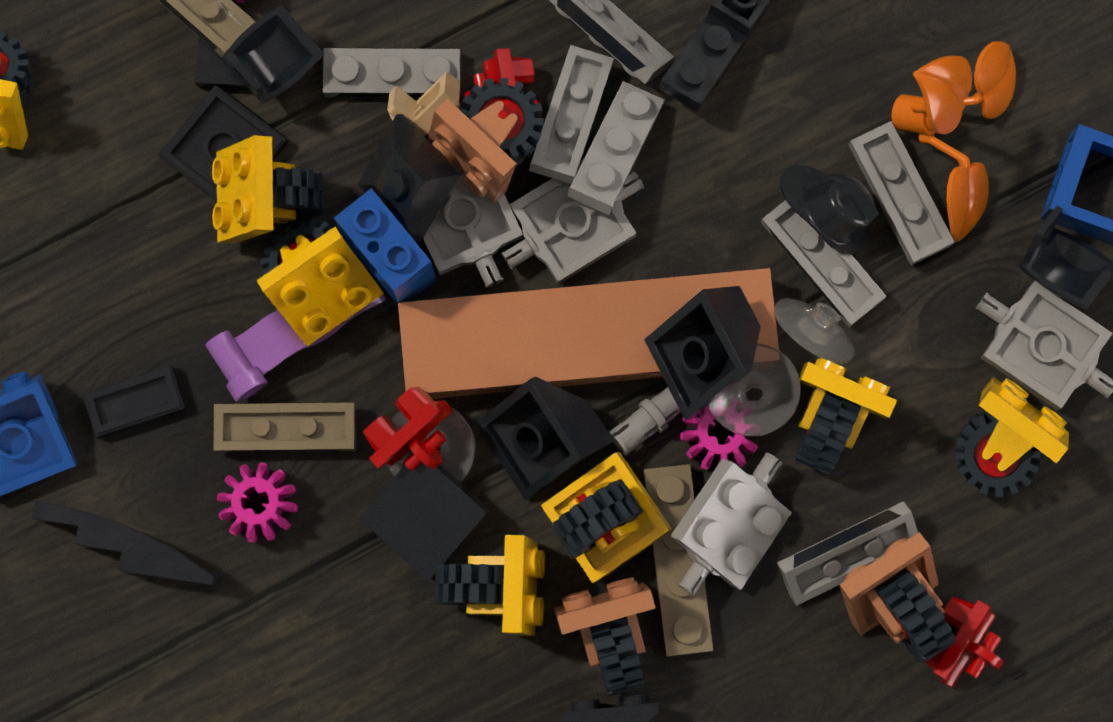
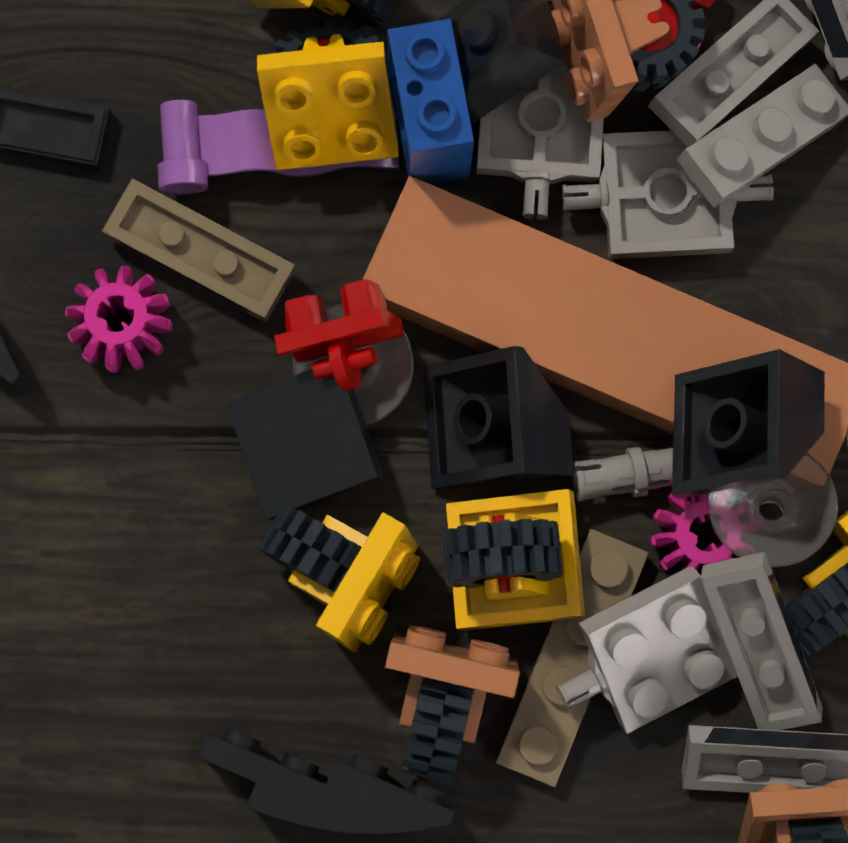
camera: 25 degrees right, 0 degrees up
none -> light grey plate [700,552,823,730]

